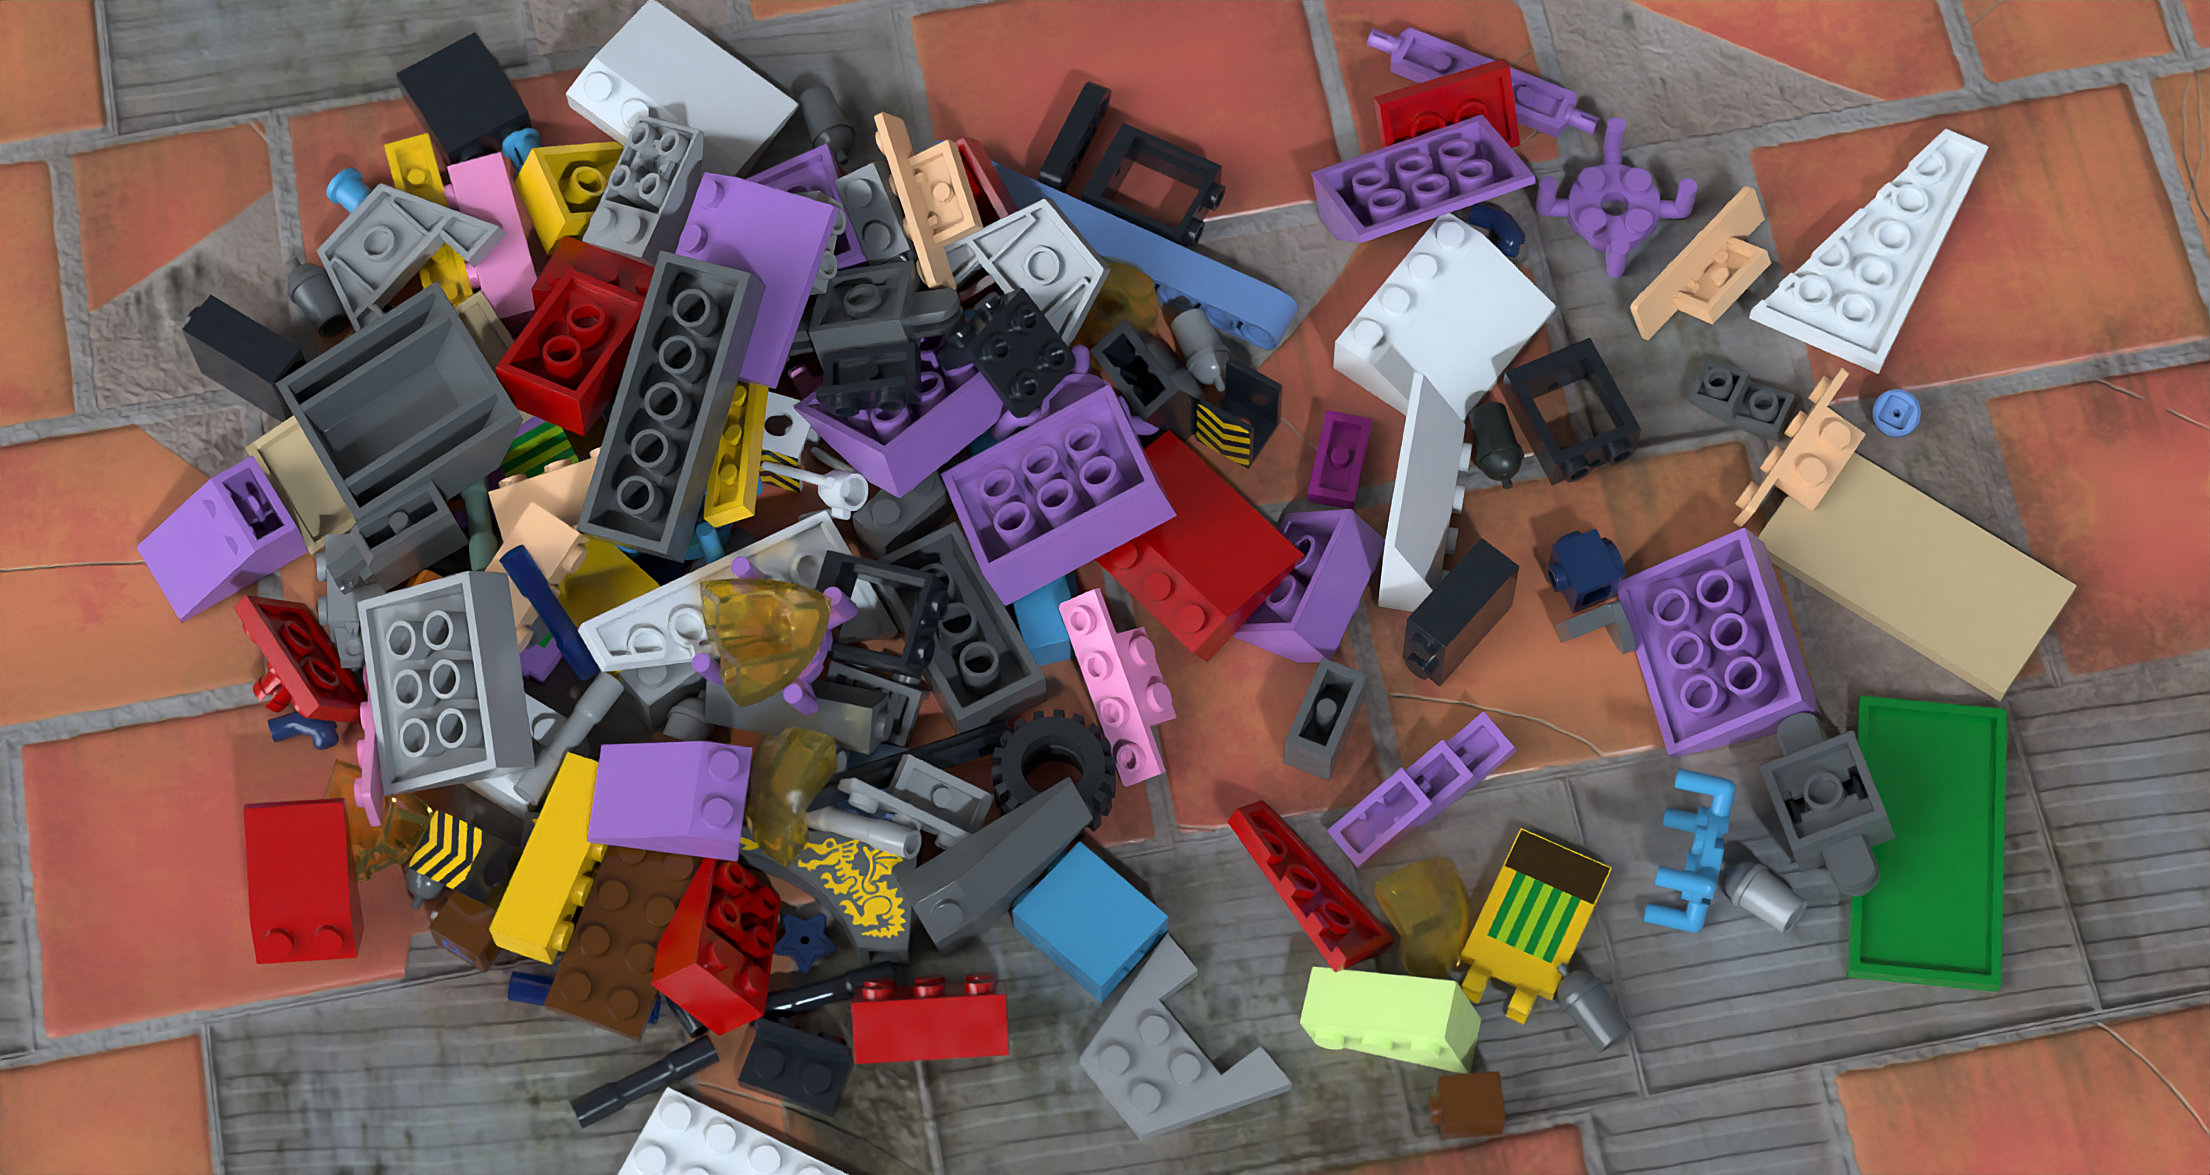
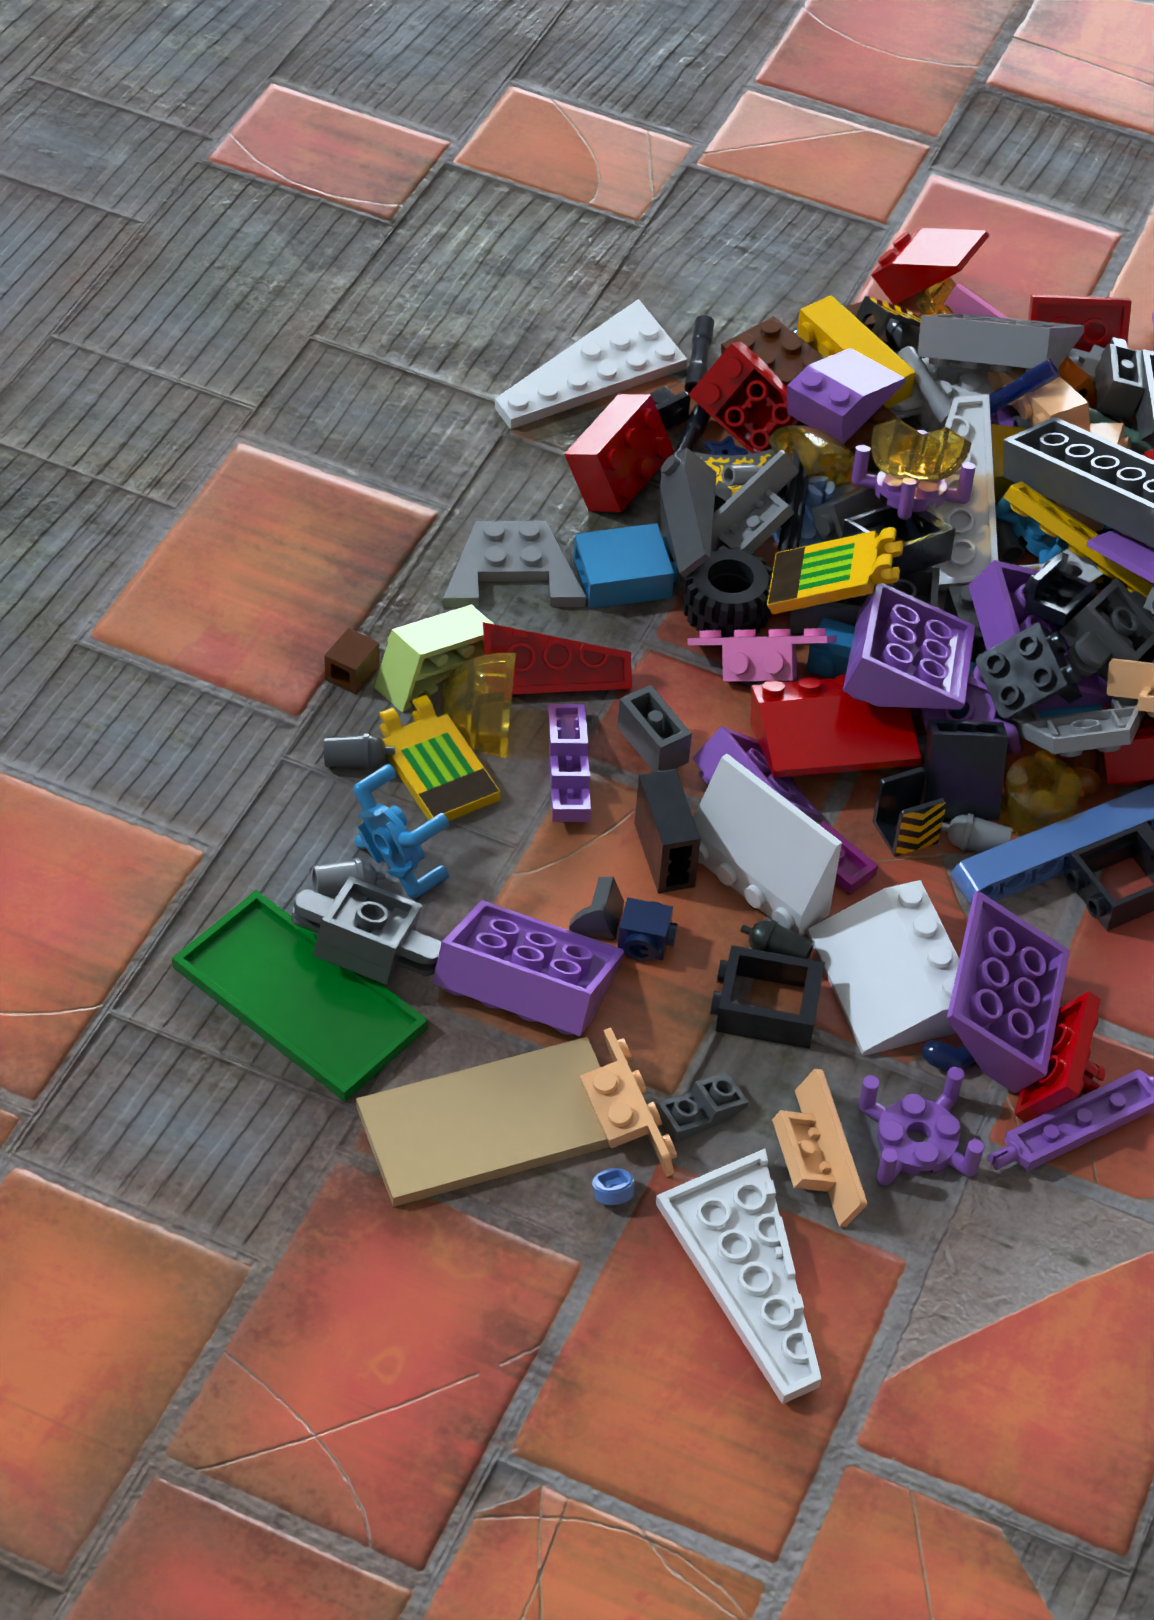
camera: 120 degrees right, 15 degrees down
none -> tile [767,527,904,614]

